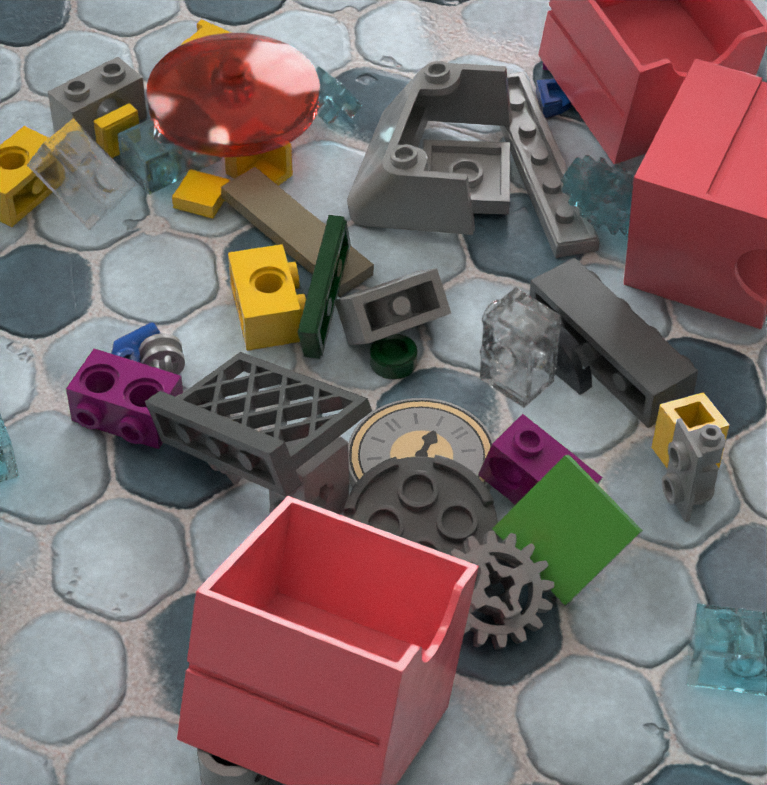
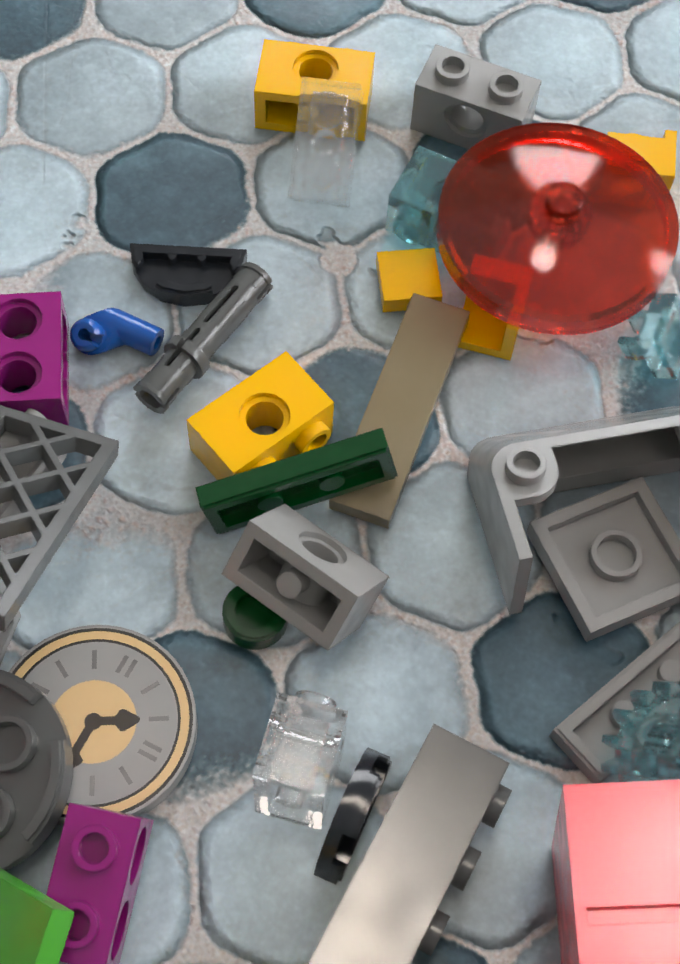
camera: 60 degrees right, 15 degrees up
yellow tile [93,103,142,161] -> none
light grey bush [139,333,185,374] -> none
none -> black tile [130,243,247,307]
none -> dark grey pin [133,262,273,414]

